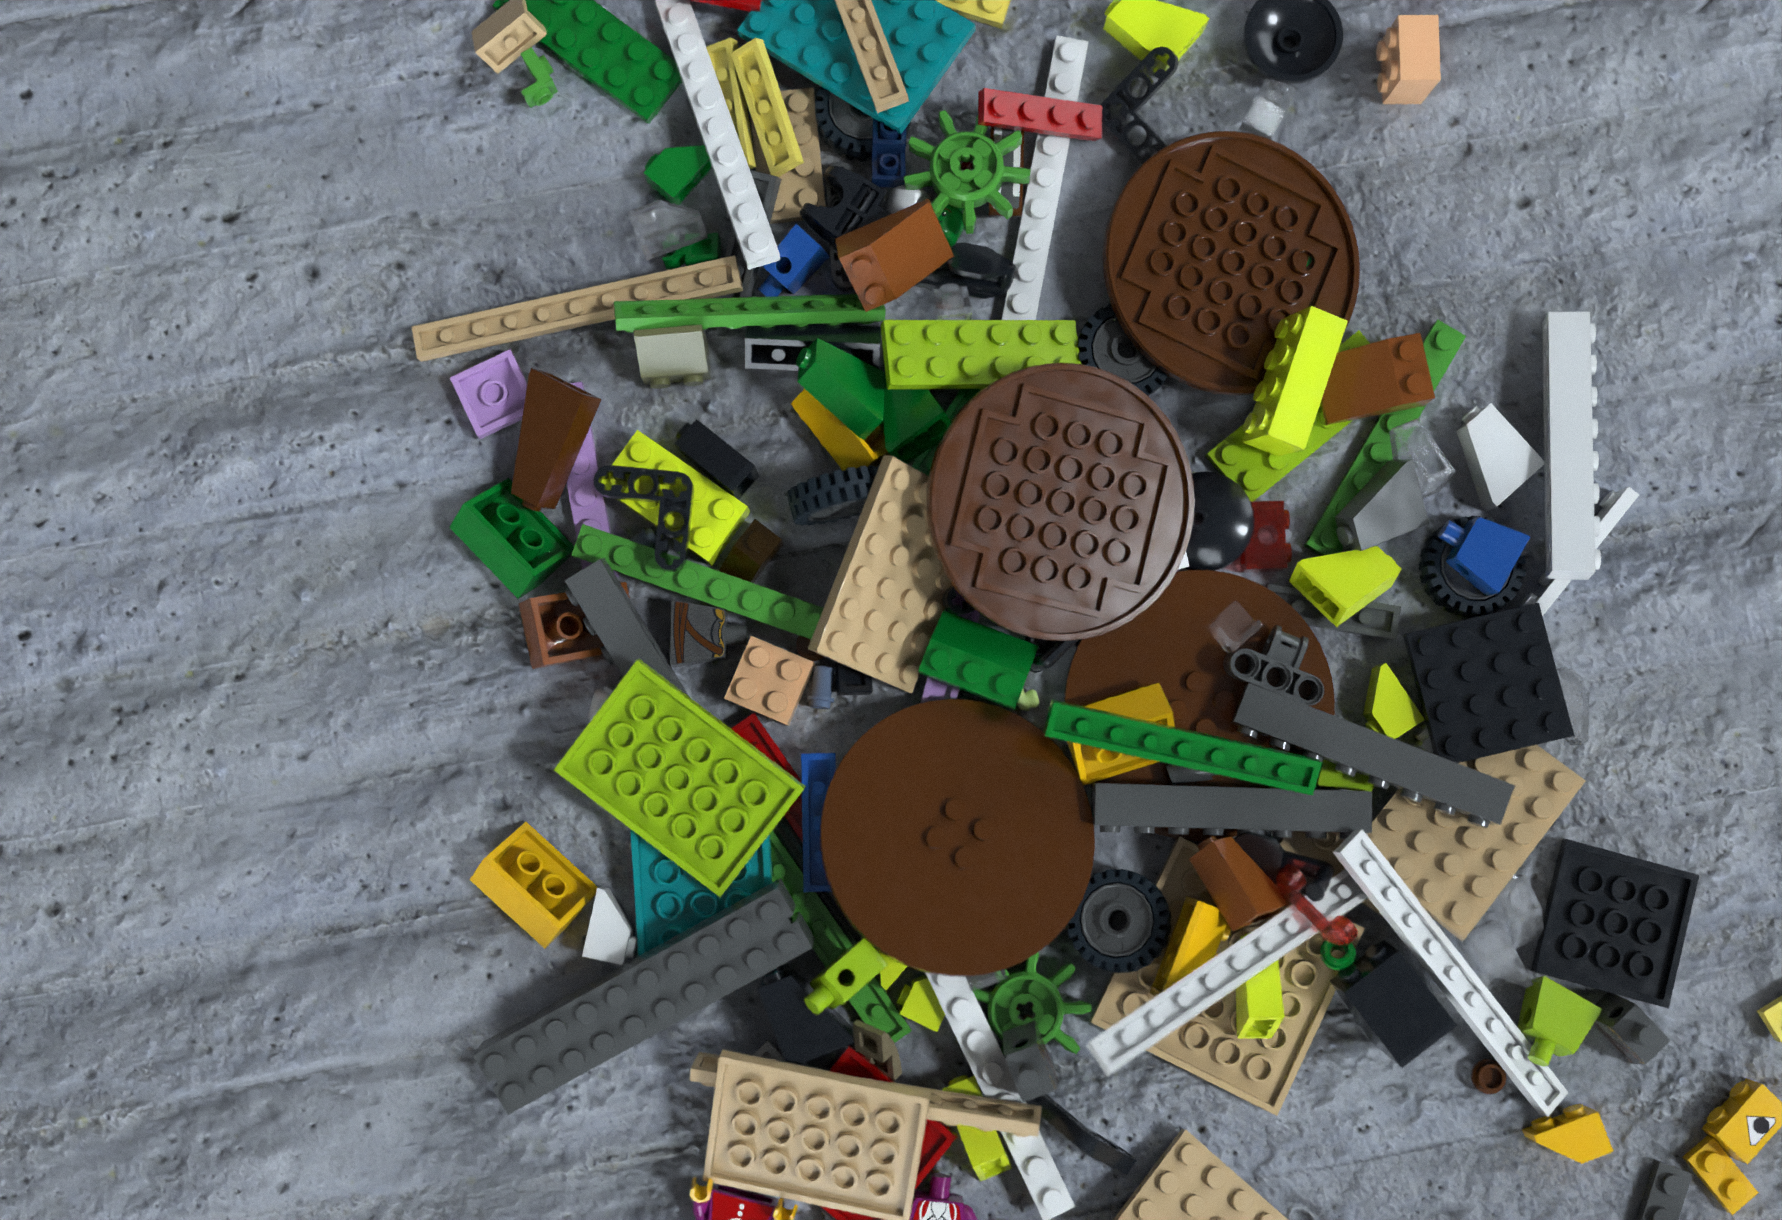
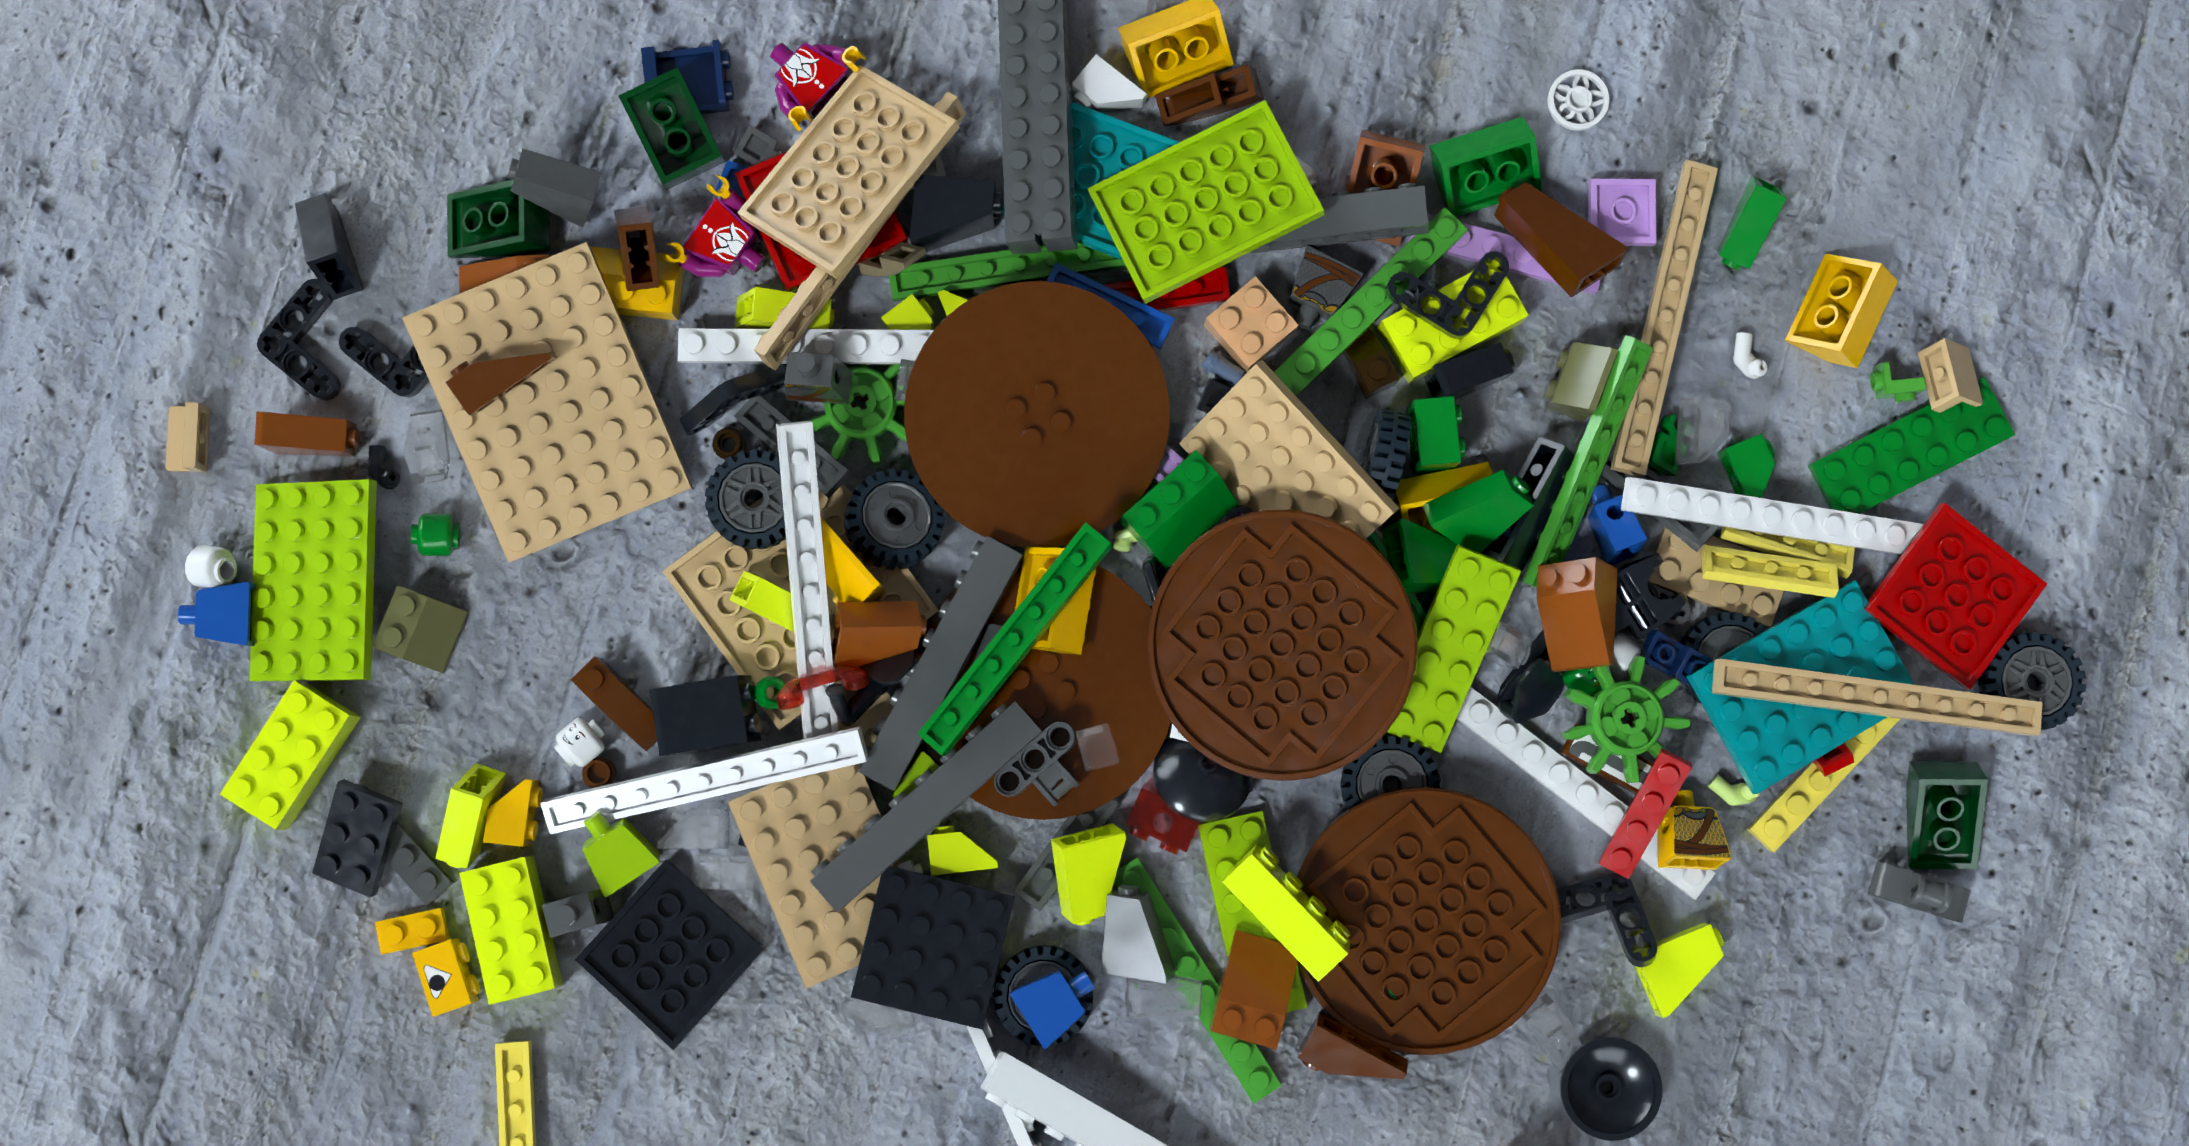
camera: 120 degrees right, 0 degrees up
lime torso [804,938,888,1015] -> none
white slope [1456,403,1546,511] -> none
none -> neon yellow slope [435,763,507,869]
none -> neon yellow brick [459,856,563,1005]
none -> white head [554,718,606,767]
none -> reddish brown slope [570,656,657,752]
none -> wheel [705,450,786,549]
none -> dark brown plate [712,427,746,459]
none -> dark grey plate [734,396,851,498]
none -> reddish brown slope [1155,64,1264,127]
none -> reddish brown slope [1298,1012,1408,1079]
none -> green brick [1406,396,1465,475]
none -> white wheel [1547,69,1609,131]
none -> torso [1657,790,1732,870]
none -> yellowish green arm [1707,774,1760,806]
none -> green slope [1717,175,1787,270]
none -> white arm [1733,332,1767,379]
none -> yellow slope [1785,254,1898,368]

